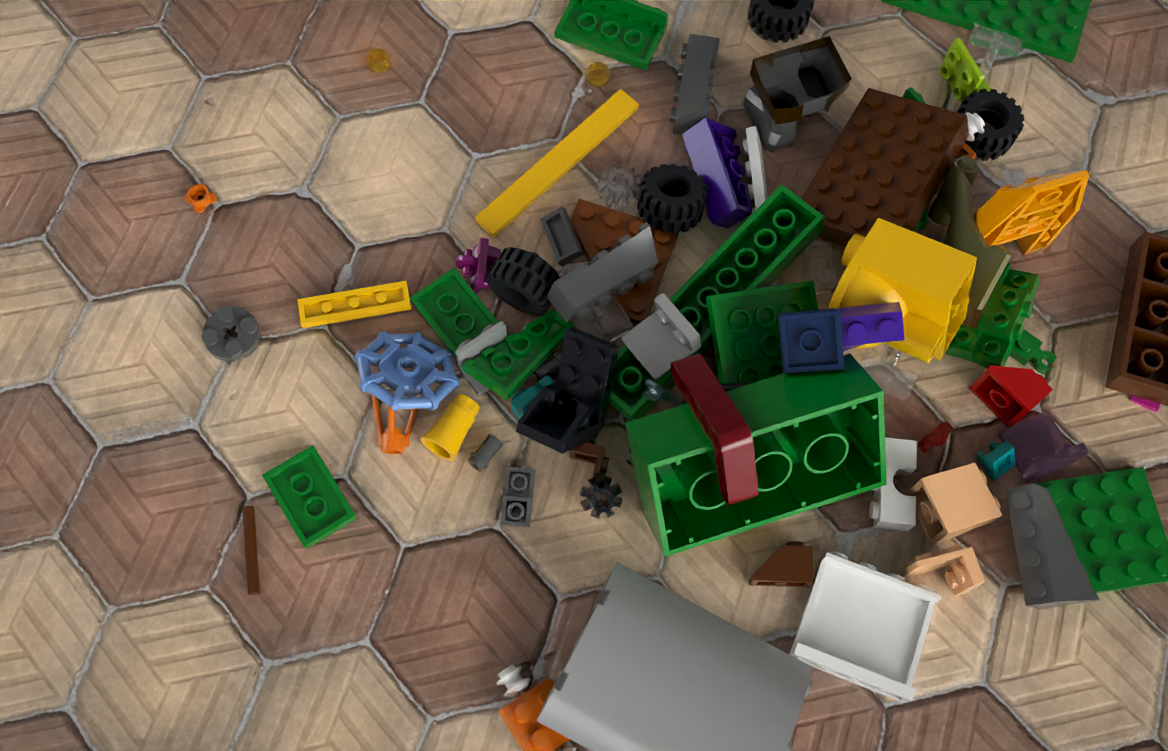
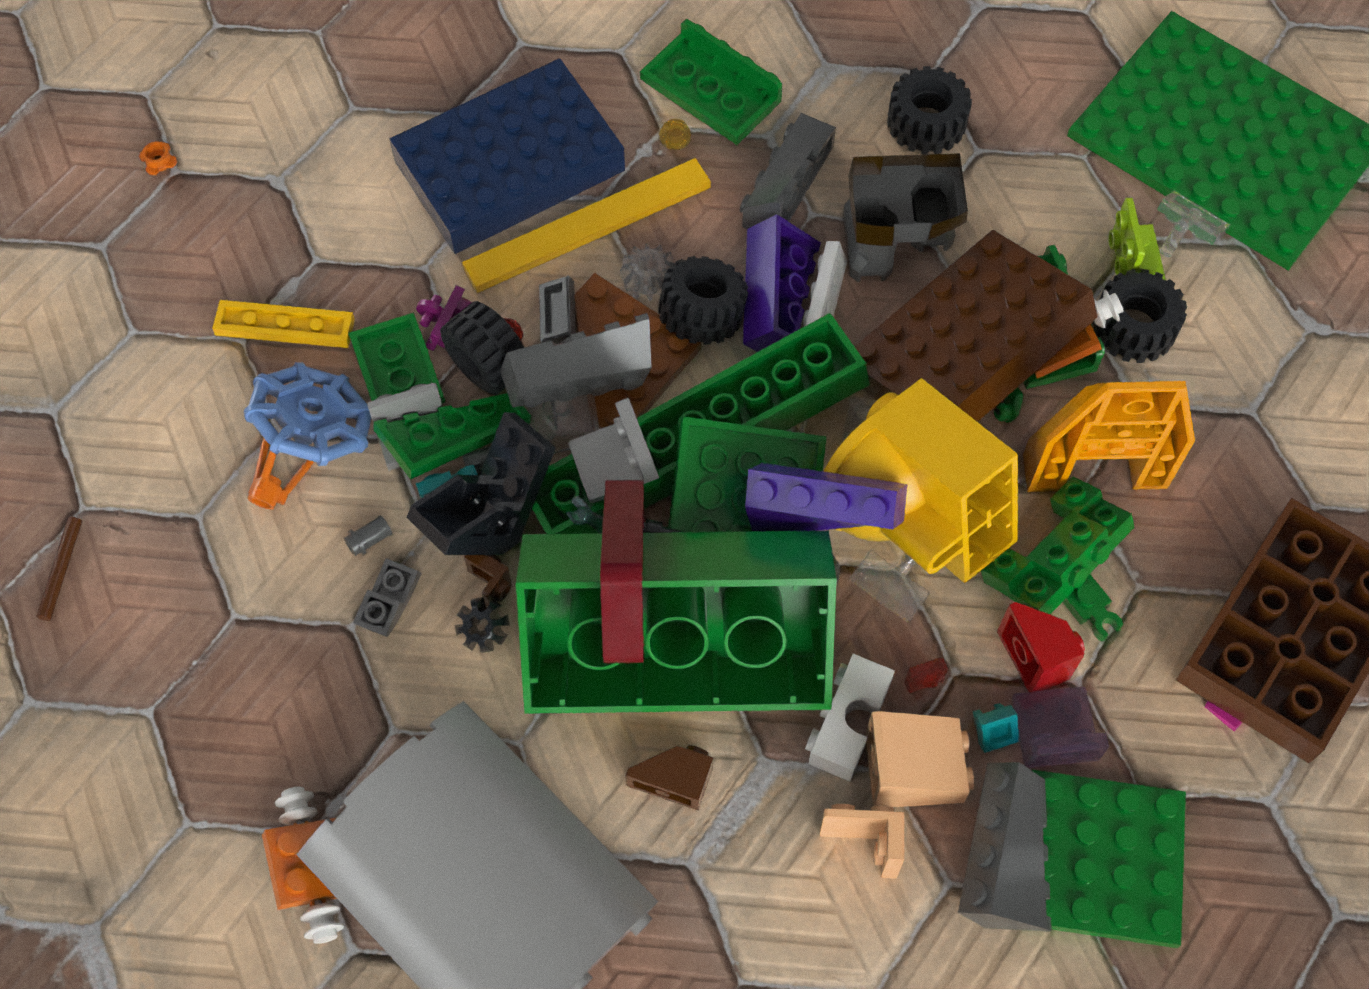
camera: 20 degrees right, 5 degrees down
dark grey plate [201,306,261,362] -> none
green plate [262,445,357,550] -> none
clear yellow plate [366,48,391,73] -> none
yellow plant [421,394,480,461] -> none
dark blue tile [778,308,845,374] -> none
white panel [790,551,942,703] -> none
olive door [928,156,1012,310] -> none
none -> dark blue brick [389,58,625,254]

